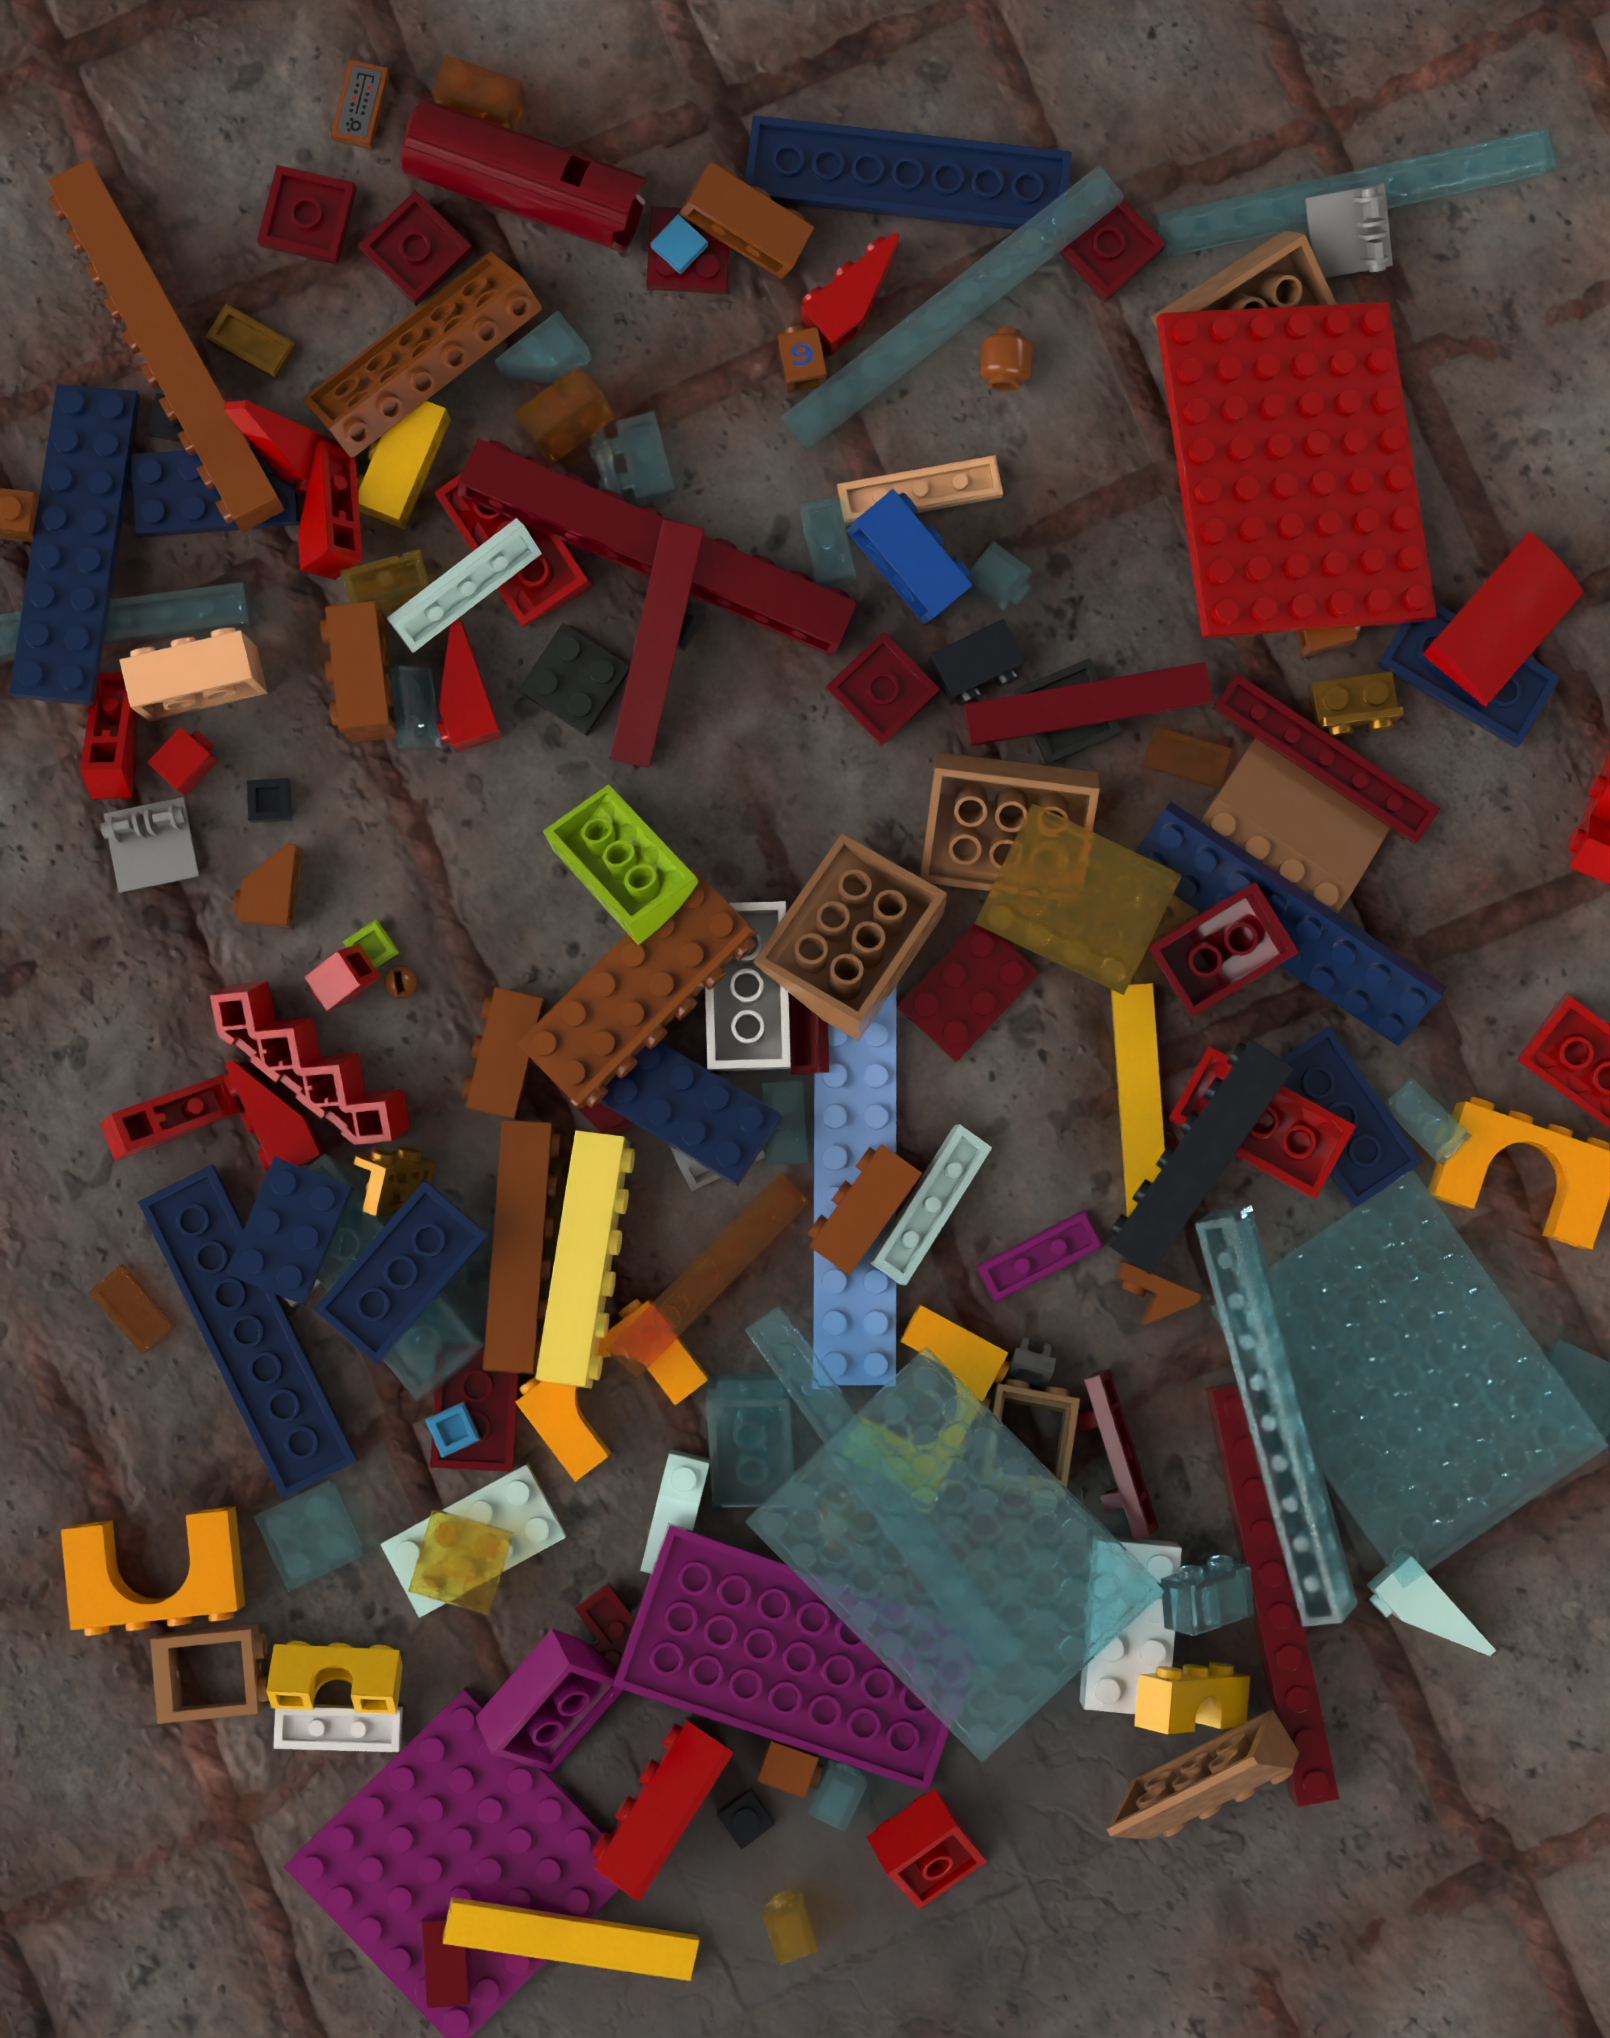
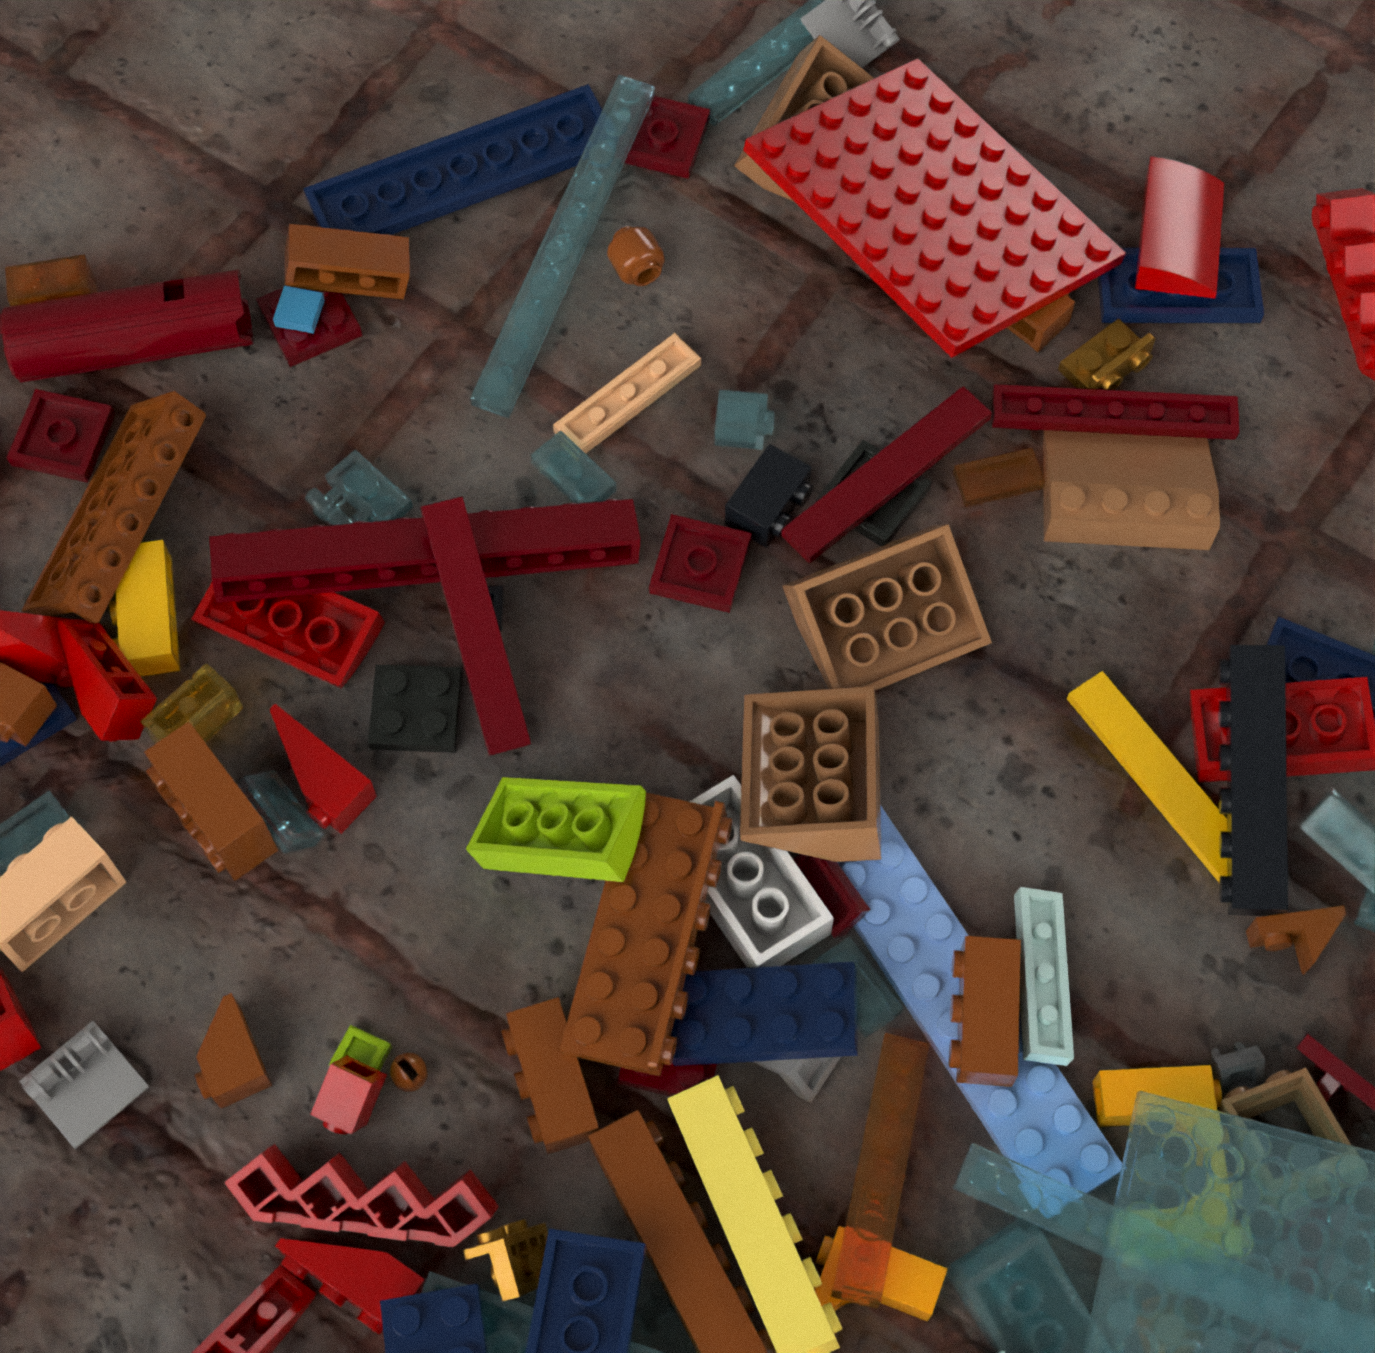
camera: 30 degrees left, 20 degrees down
red brick [147,726,219,796] -> none
black plate [247,778,292,823] -> none
light aqua plate [387,518,542,653] -> none
clear light blue slope [495,311,591,384] -> none
clear orange brick [513,365,616,465] -> none
dark orange brick [778,325,827,393] -> none
red slope [801,231,899,355] -> none
blue brick [846,489,972,625] -> none
dark red plate [896,917,1040,1063] -> none
clear yellow slope [975,803,1182,995] -> none
magenta tile [975,1210,1104,1303] -> none
dark blue plate [1127,801,1446,1046] -> none
dark red slope [1147,882,1299,1018] -> none

